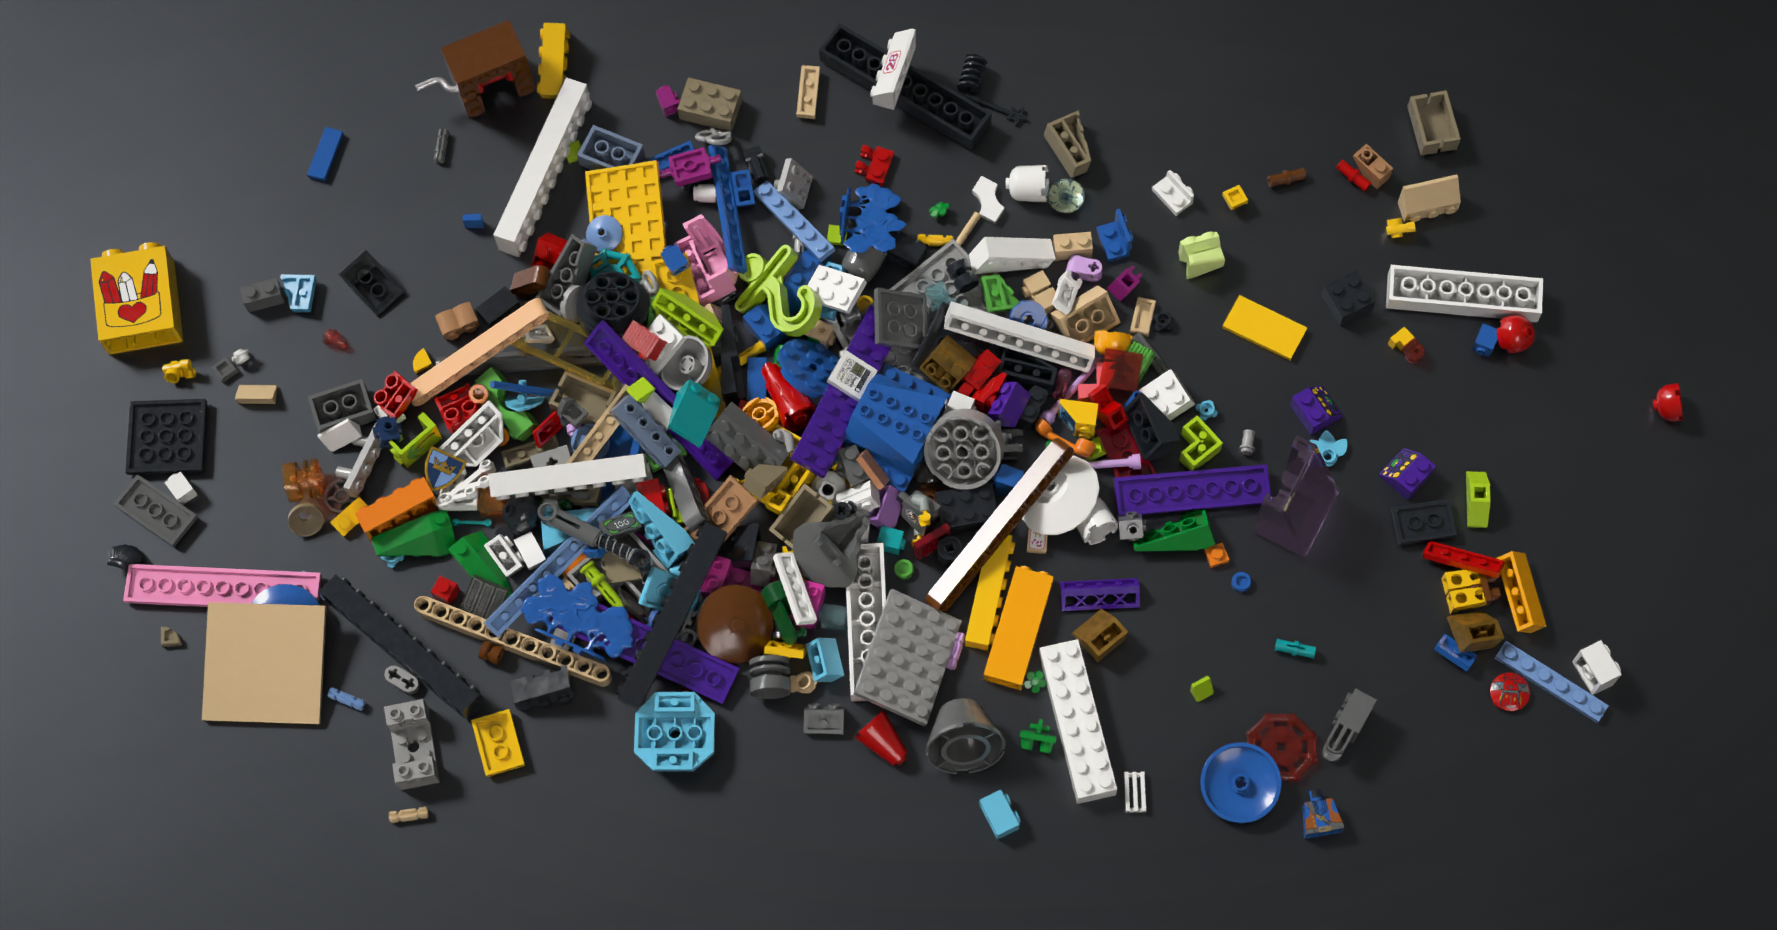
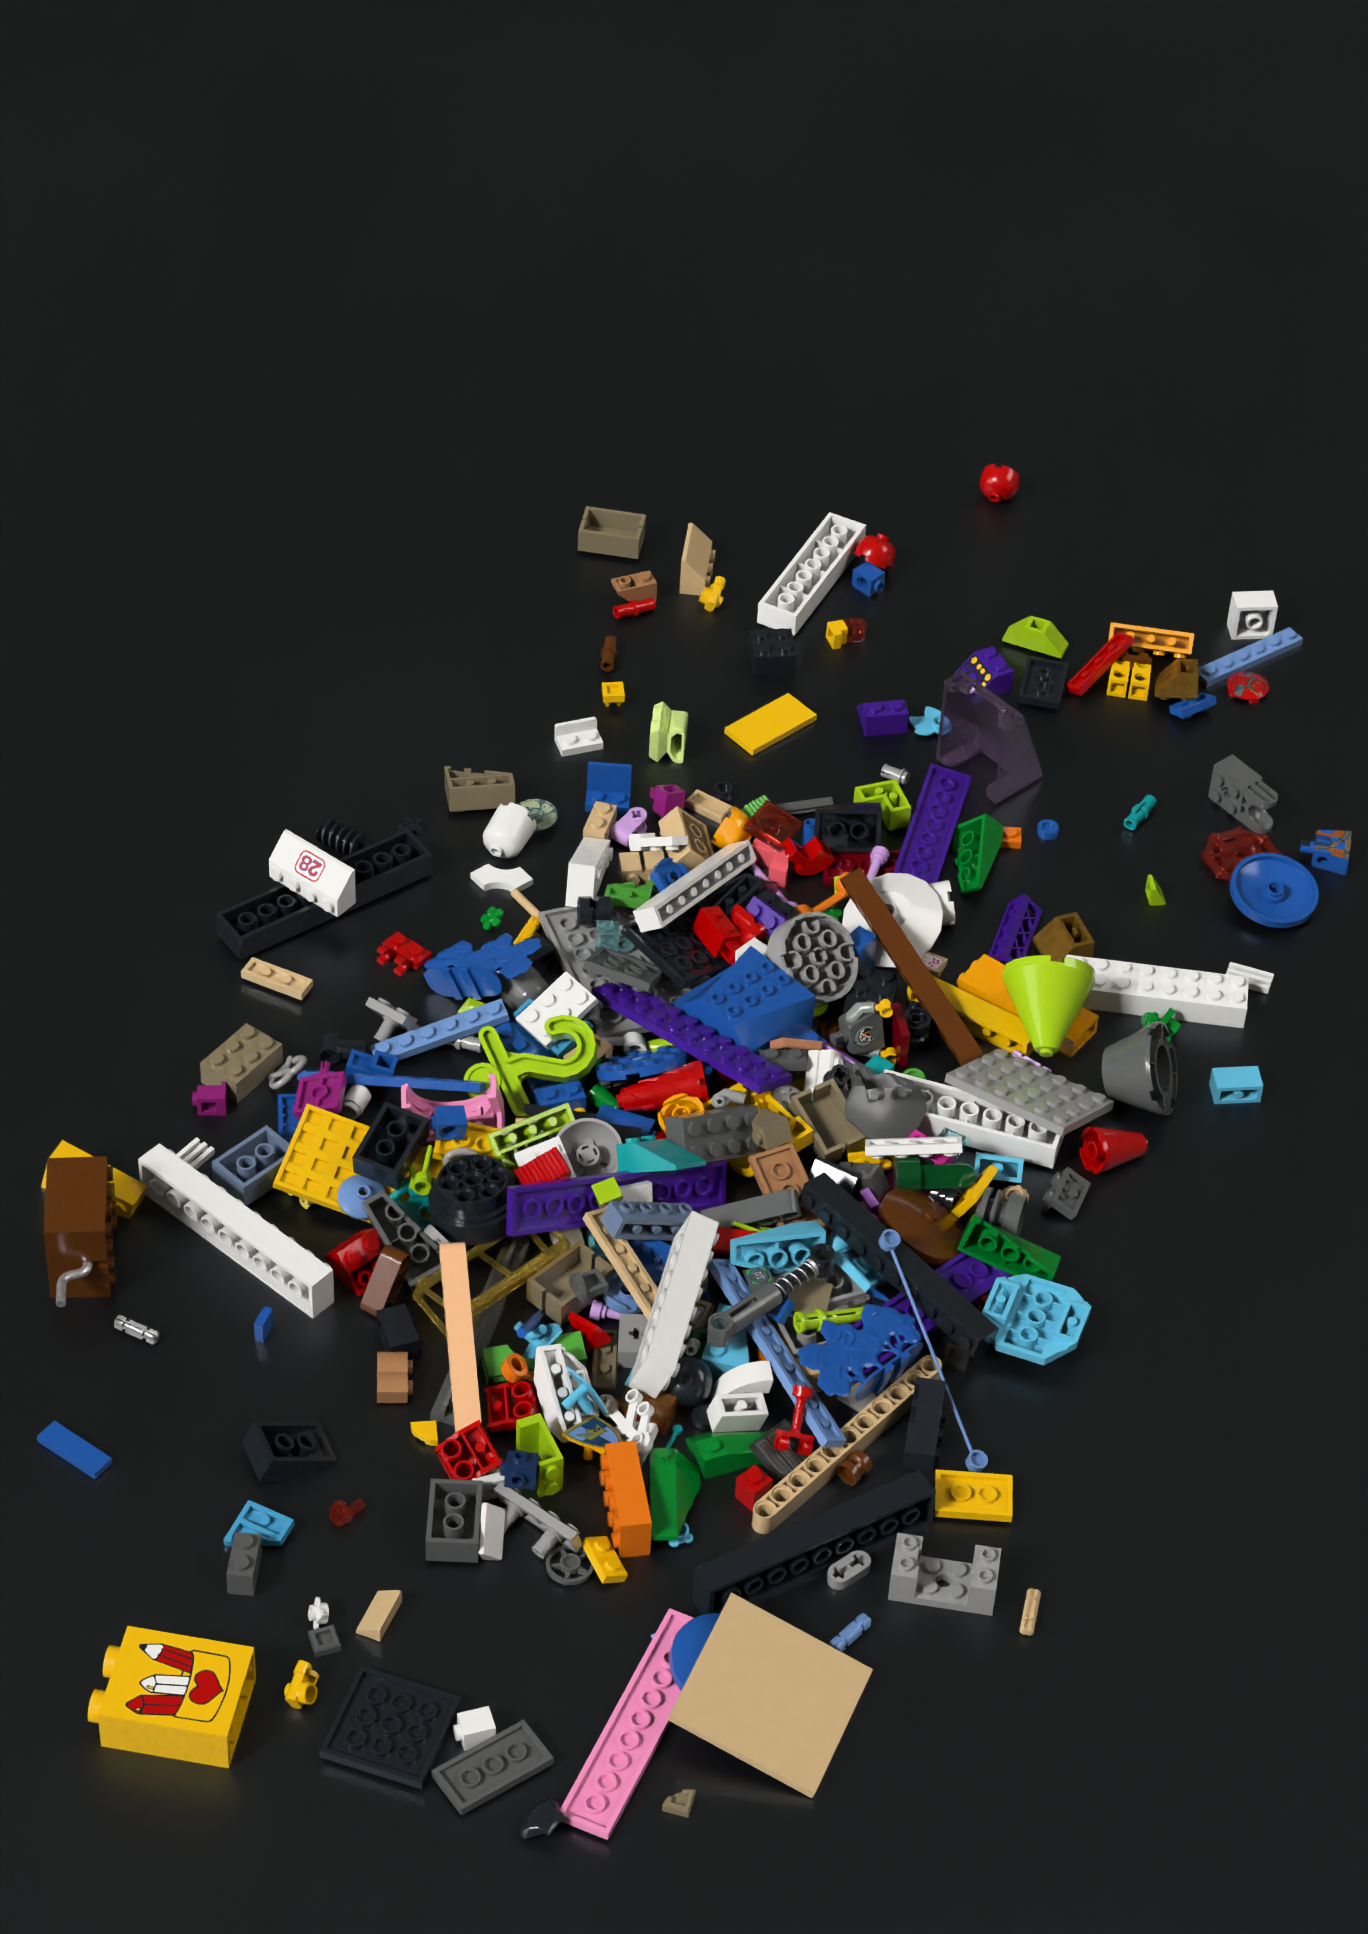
camera: 75 degrees left, 25 degrees down
clear orange wheel [282,458,325,503] -> none
dark tan piece [288,503,324,536] -> none
white tile [827,350,878,402] -> none
pearl gold slope [919,335,976,393] -> none
green plant [1024,671,1046,693] -> none
yellow slope [1058,399,1098,440] -> none
brick [1118,512,1146,541] -> none
white brick [1139,369,1195,421] -> none
medium azure plate [1195,400,1218,421] -> none
none -> white tile [176,1137,215,1170]
none -> black brick [352,1101,430,1190]
none -> lime plant [409,1145,437,1196]
none -> medium azure shield [561,1366,608,1415]
none -> red bar [774,1385,815,1456]
none -> medium lavender plate [859,1187,879,1216]
none -> medium blue piece [879,1229,988,1472]
none -> green wedge [957,1214,1061,1281]
none -> lime cone [1002,955,1095,1057]

